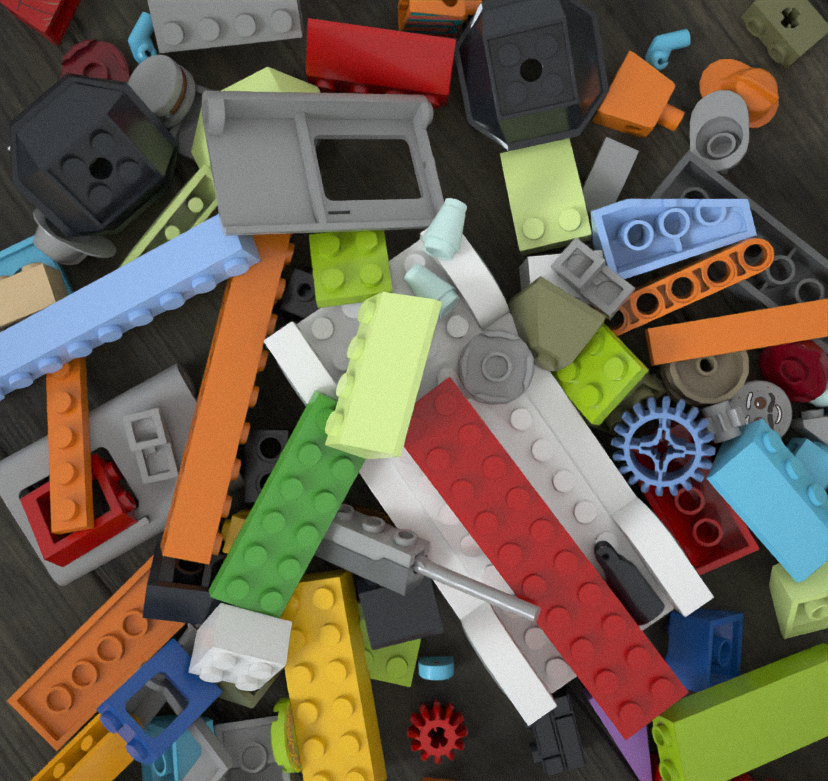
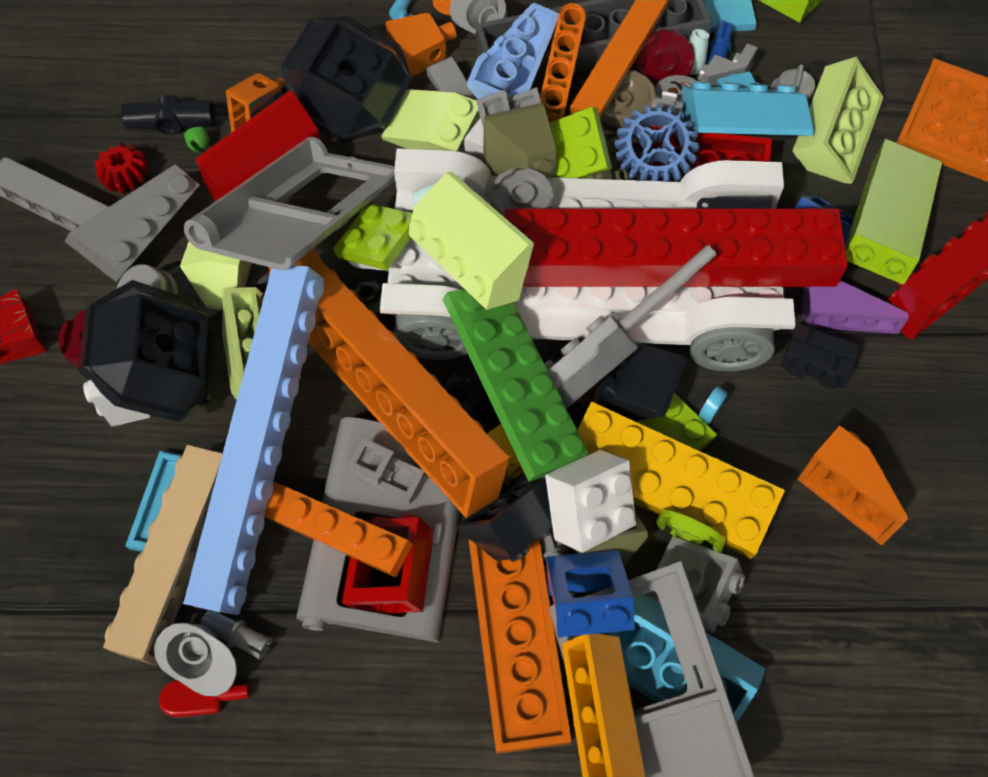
camera: 50 degrees left, 25 degrees down
light grey piece [33,208,117,265] -> none
medium azure arm [128,12,157,64] -> none
red gear [407,699,468,765] -> none
light aqua cone [422,198,467,261] -> none

